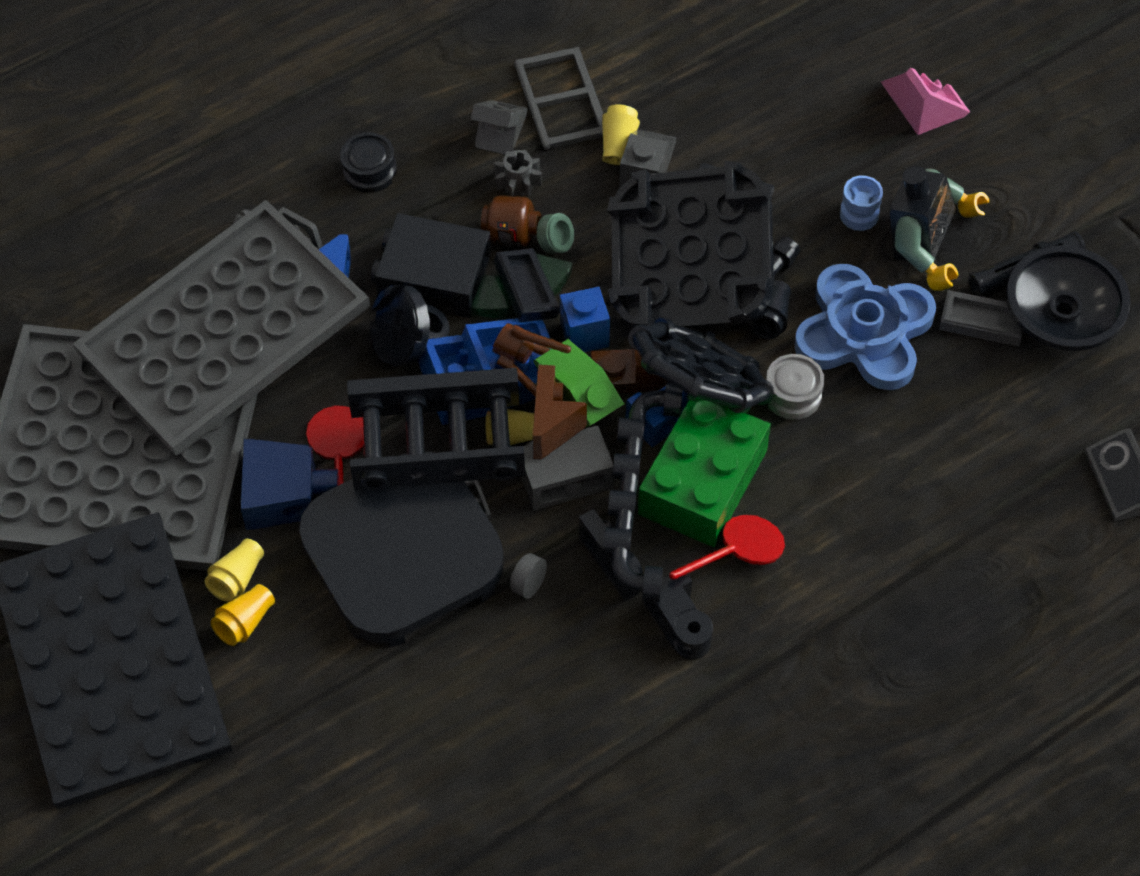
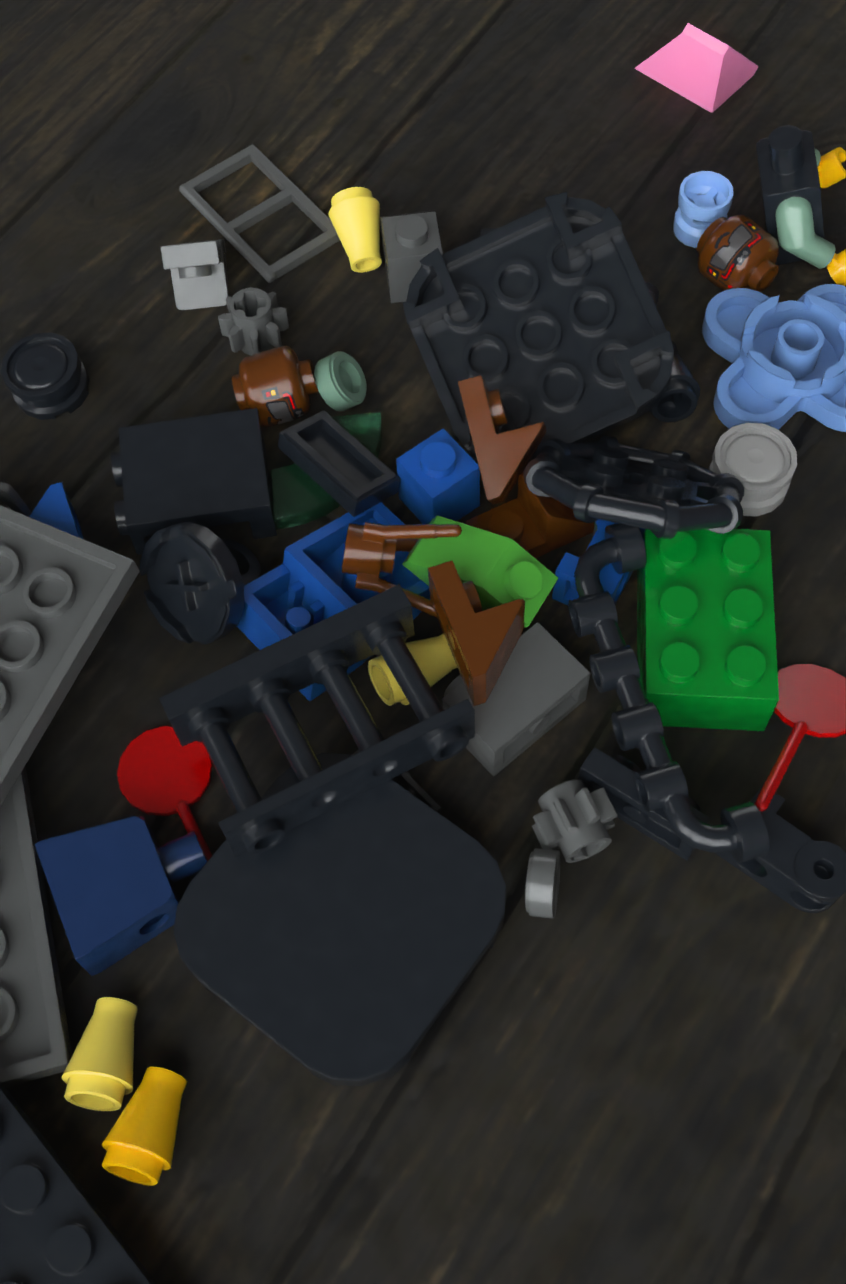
camera: 20 degrees left, 5 degrees up
none -> reddish brown slope [458,375,547,505]
none -> dark grey gear [532,780,618,863]
none -> reddish brown head [696,214,779,292]

